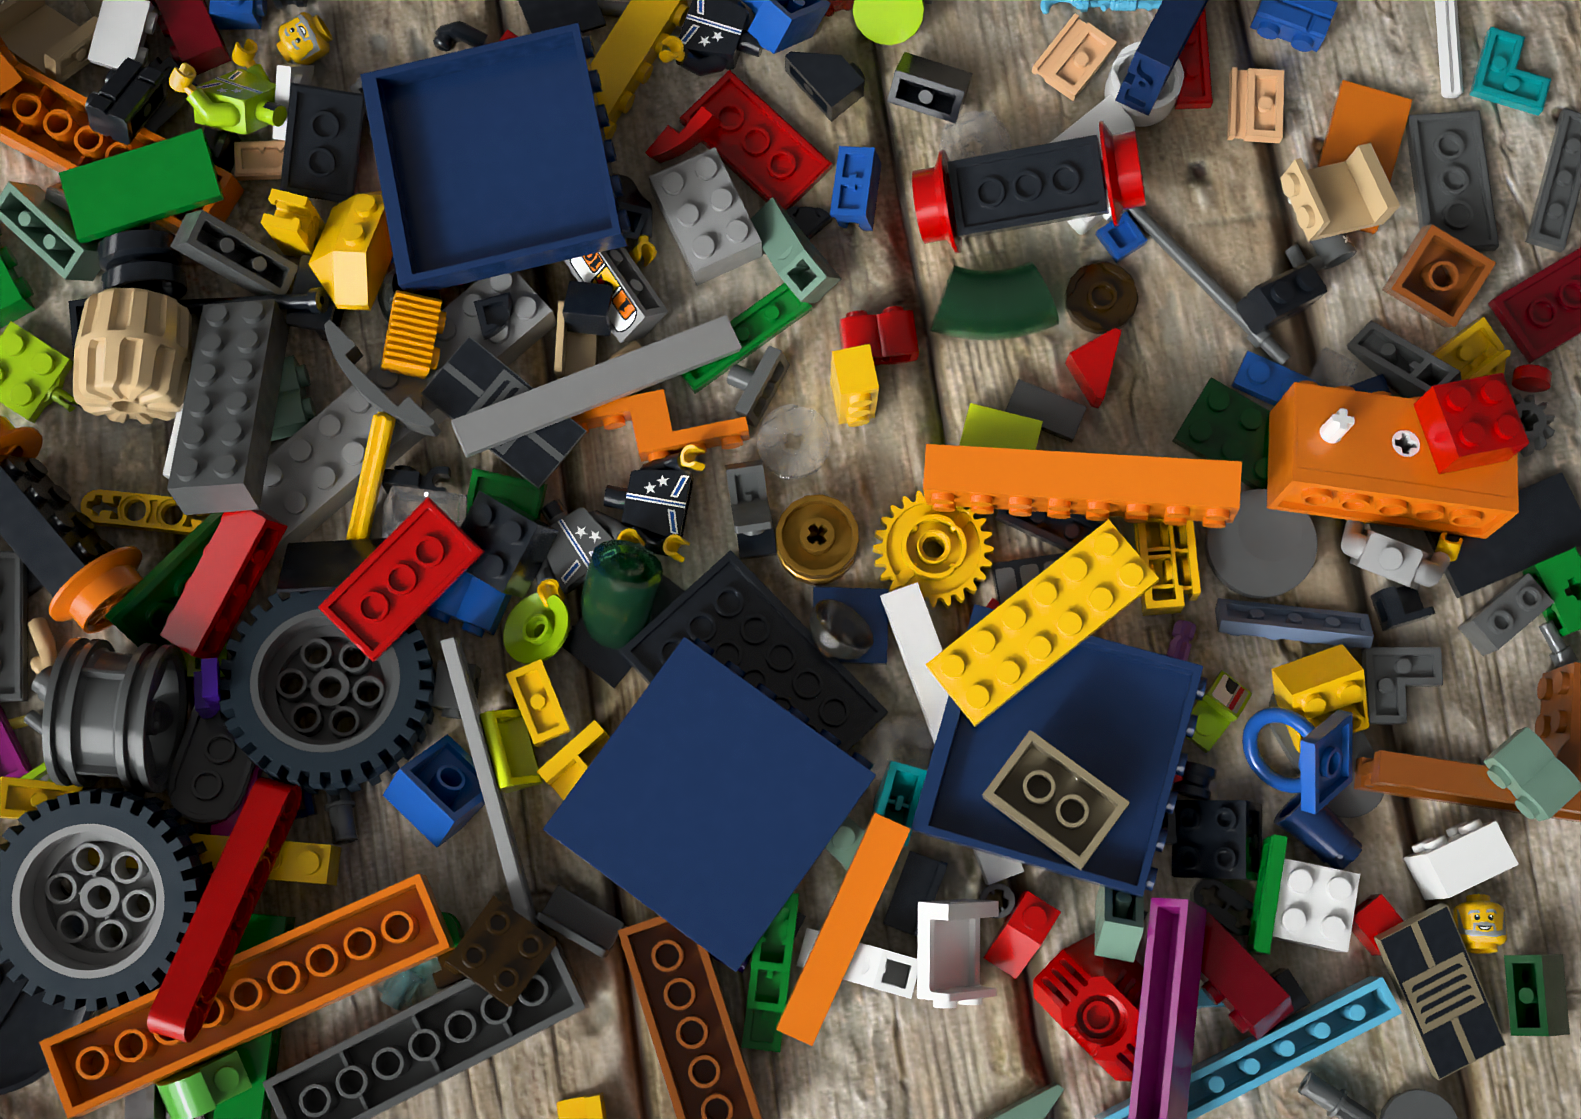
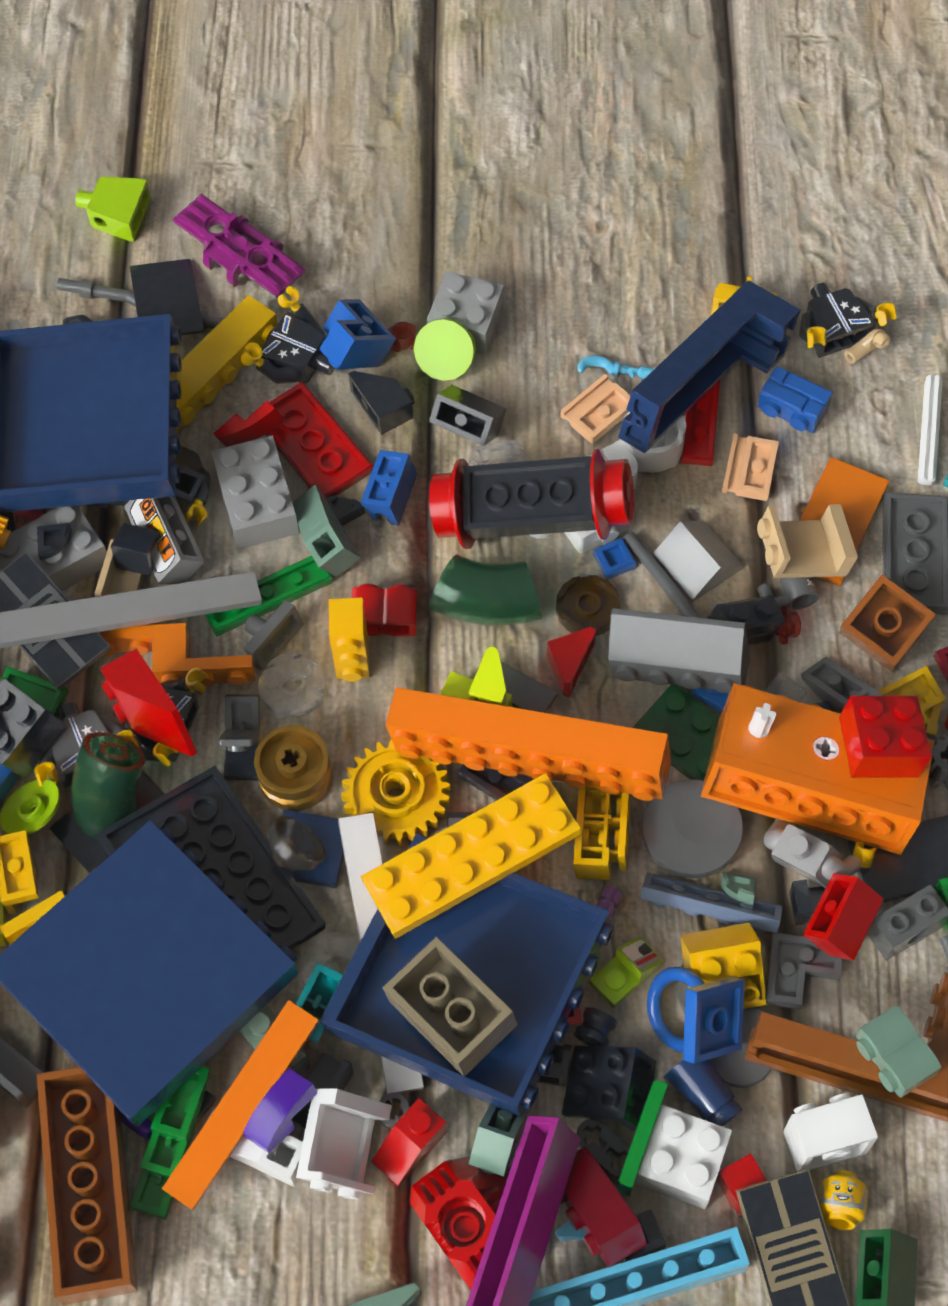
camera: 10 degrees right, 15 degrees down
none -> red slope [100,648,197,757]
none -> dark purple slope [243,1068,317,1153]
none -> neon yellow tile [469,647,506,706]
none -> slope [608,608,750,693]
none -> slope [652,520,743,602]
none -> sand green tile [721,871,757,906]
none -> clear red plate [776,606,801,645]
none -> red brick [803,873,884,961]

